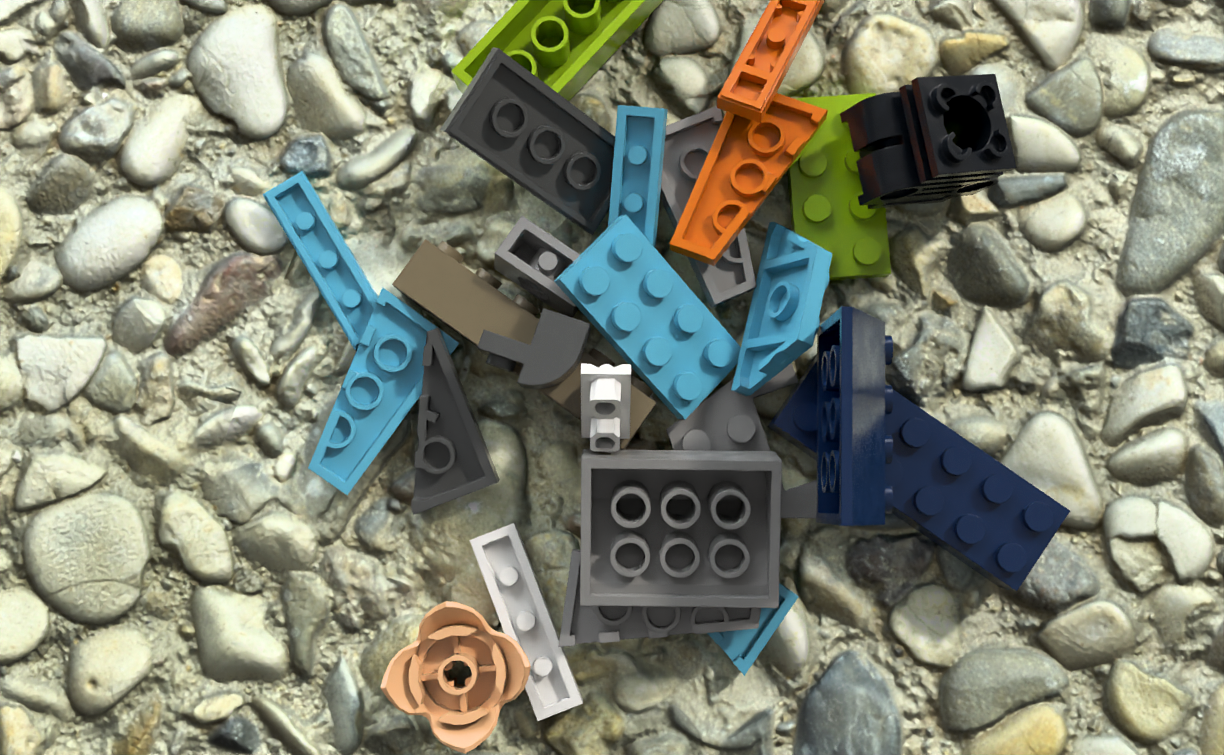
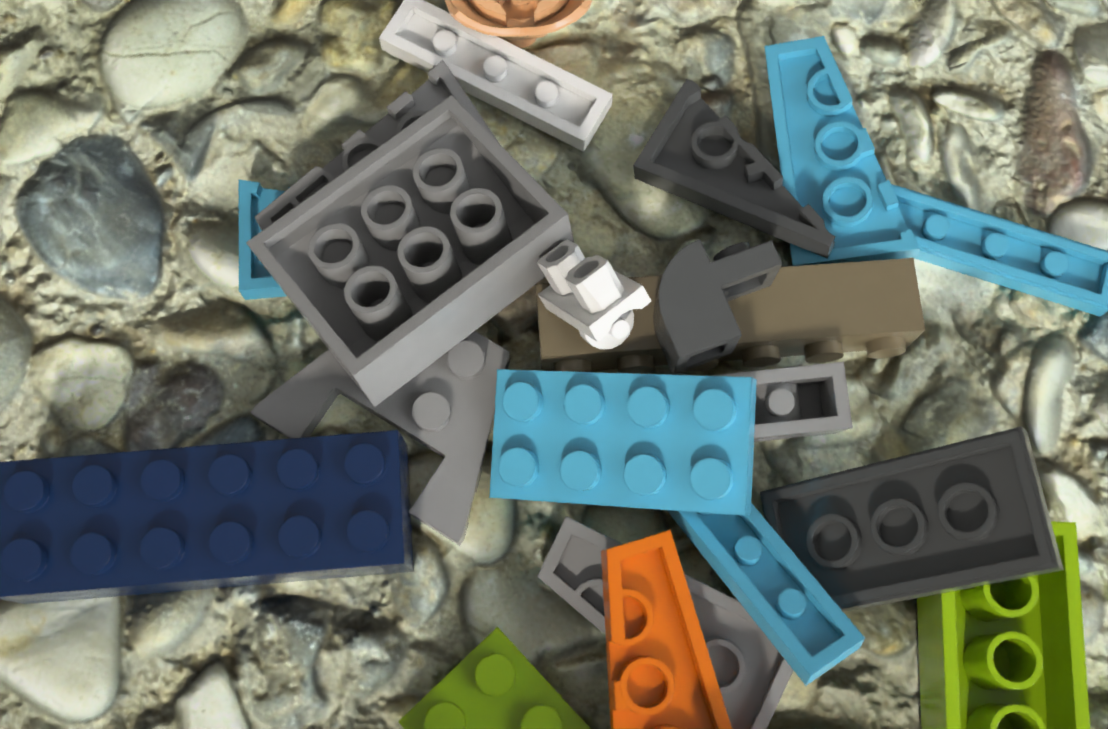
camera: 135 degrees right, 10 degrees down
medium azure wing [731,222,833,396] -> none
dark blue slope [816,306,893,526] -> none

